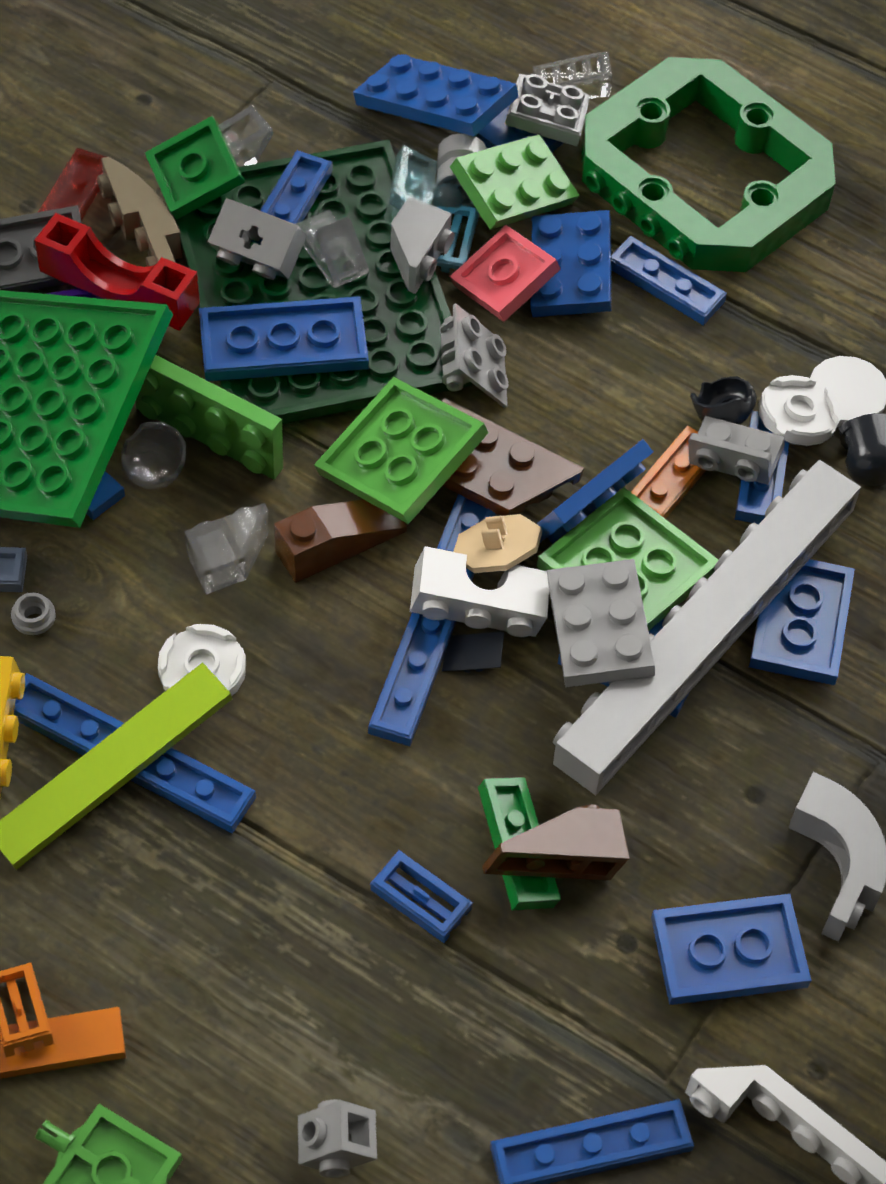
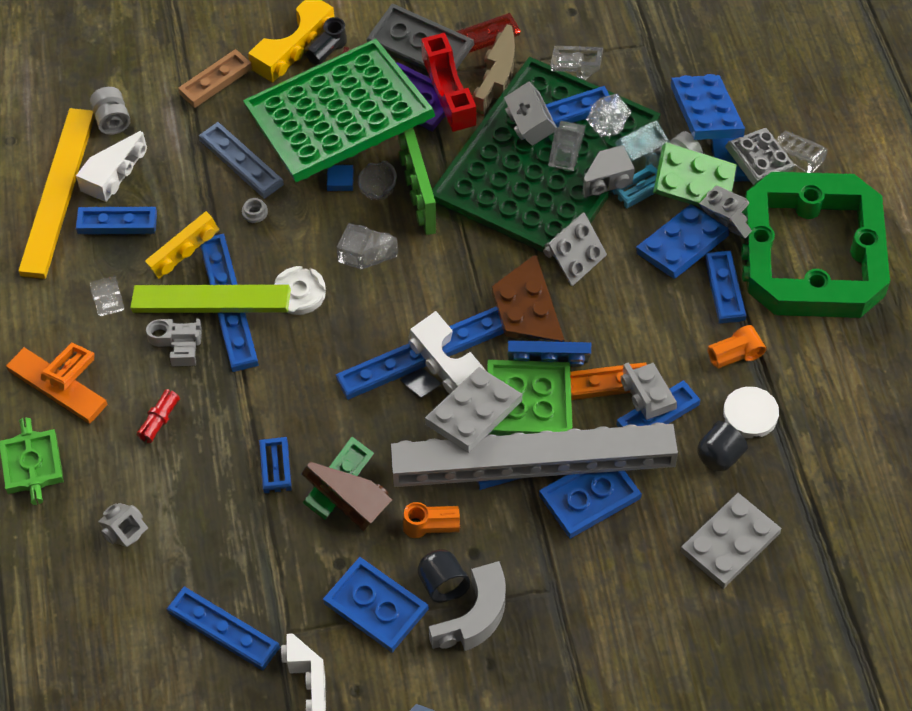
camera: 50 degrees right, 0 degrees up
green plate [145,116,245,220] -> none
blue tile [199,296,369,381] -> none
reddish brown slope [274,499,407,583] -> none
bright green plate [314,377,488,524] -> none
coral plate [450,225,561,322] -> none
tan piece [453,514,542,573] -> none
black hair [690,376,757,425] -> none
white tile [758,375,841,446] -> none
none -> red pin [136,389,180,443]
none -> light grey piece [146,319,202,366]
none -> orange piece [403,502,460,538]
none -> black helmet [418,549,470,602]
none -> clear brick [586,94,632,137]
none -> light grey bracket [699,186,752,238]
none -> orange piece [707,325,766,369]

